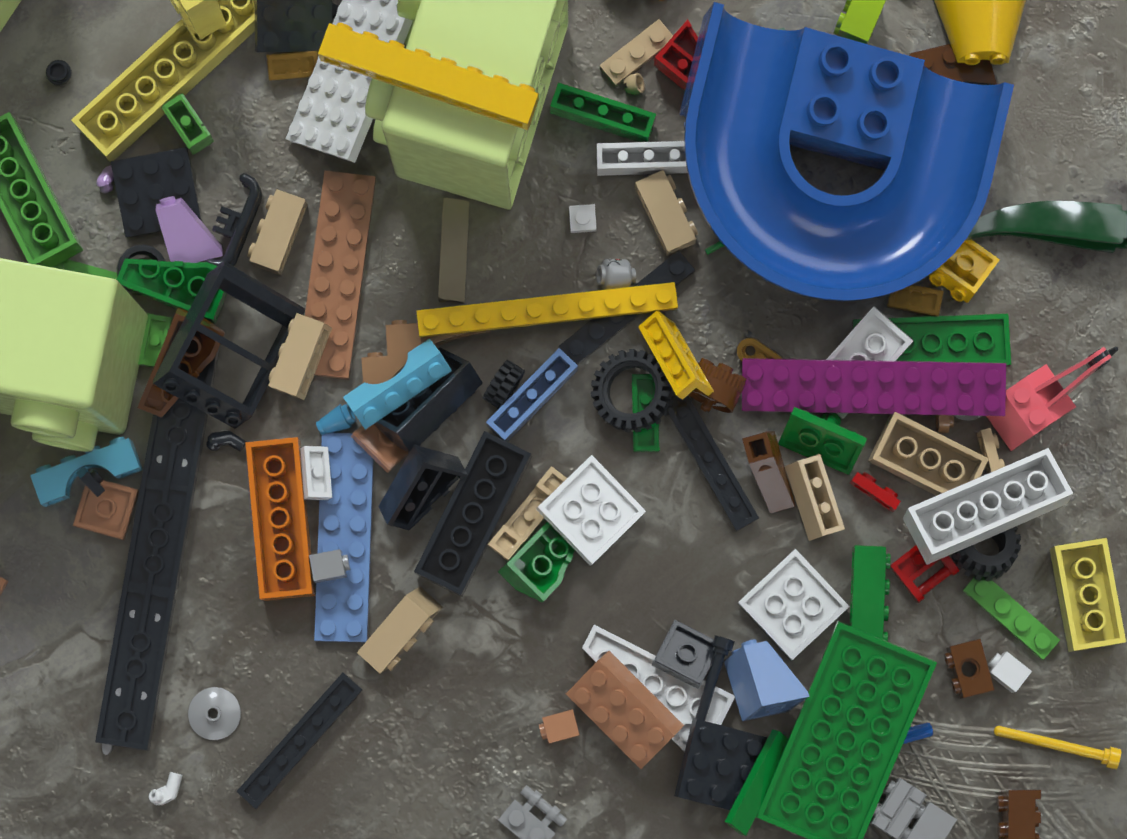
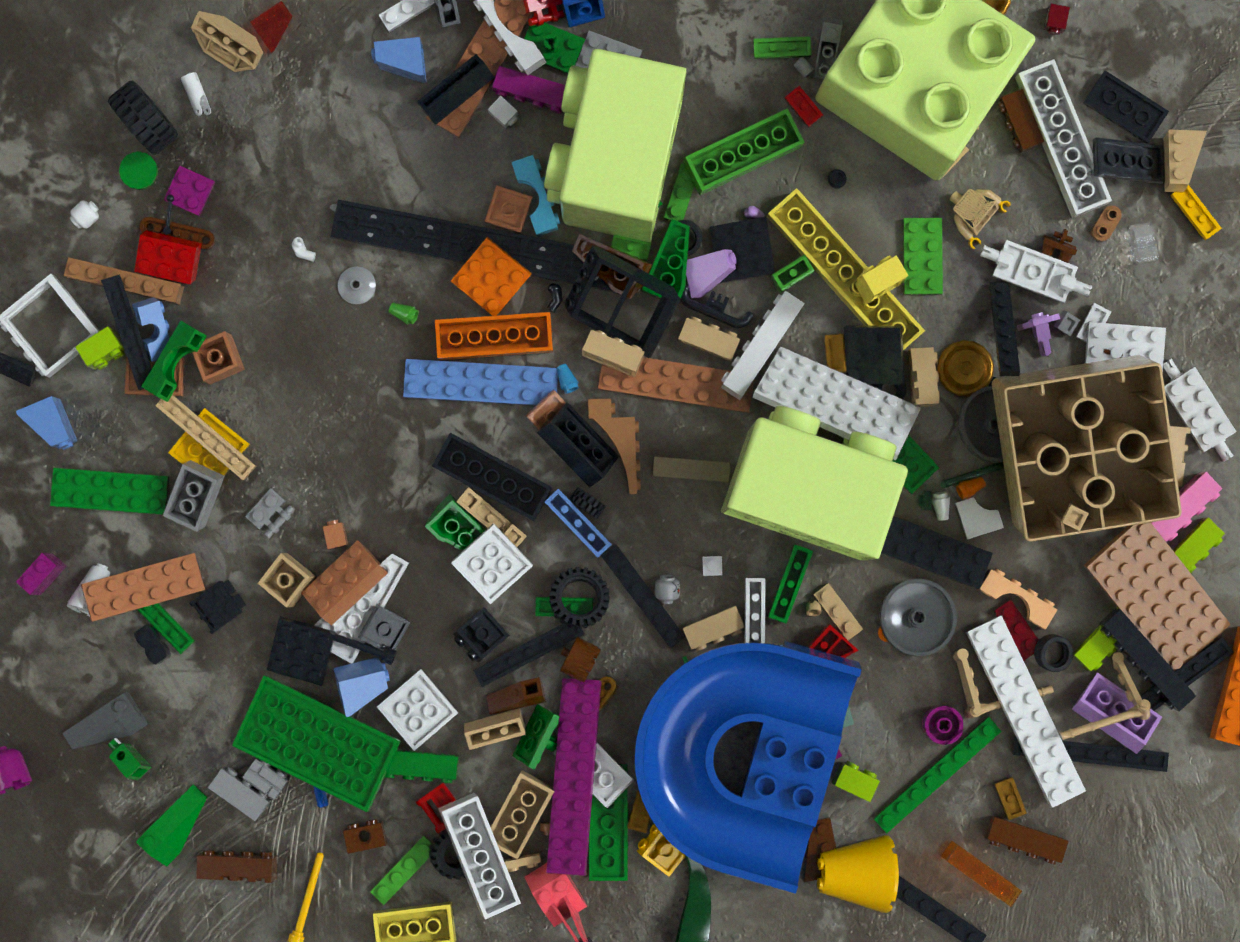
camera: 90 degrees right, 5 degrees up
black plate [77,466,105,497] -> none
black plate [236,672,363,809] -> none
white plate [300,446,332,500] -> none
light grey brick [309,549,350,583] -> none
yellow brick [318,23,539,130] -> none
medium azure arch [343,338,452,430] -> none
tan wedge [357,587,443,674] -> none
black wedge [378,445,468,530] -> none
yellow plate [416,282,678,338] -> none
yellow fence [638,310,714,400] -> none
green tile [725,729,788,836] -> none
red plate [850,472,901,513] -> none
white brick [988,652,1032,693] -> none
none -> tan brick [258,553,316,607]
none -> bright green cone [389,303,419,324]
none -> orange plate [451,237,532,316]
none -> black plate [453,607,510,663]
none -> white brick [721,291,805,400]

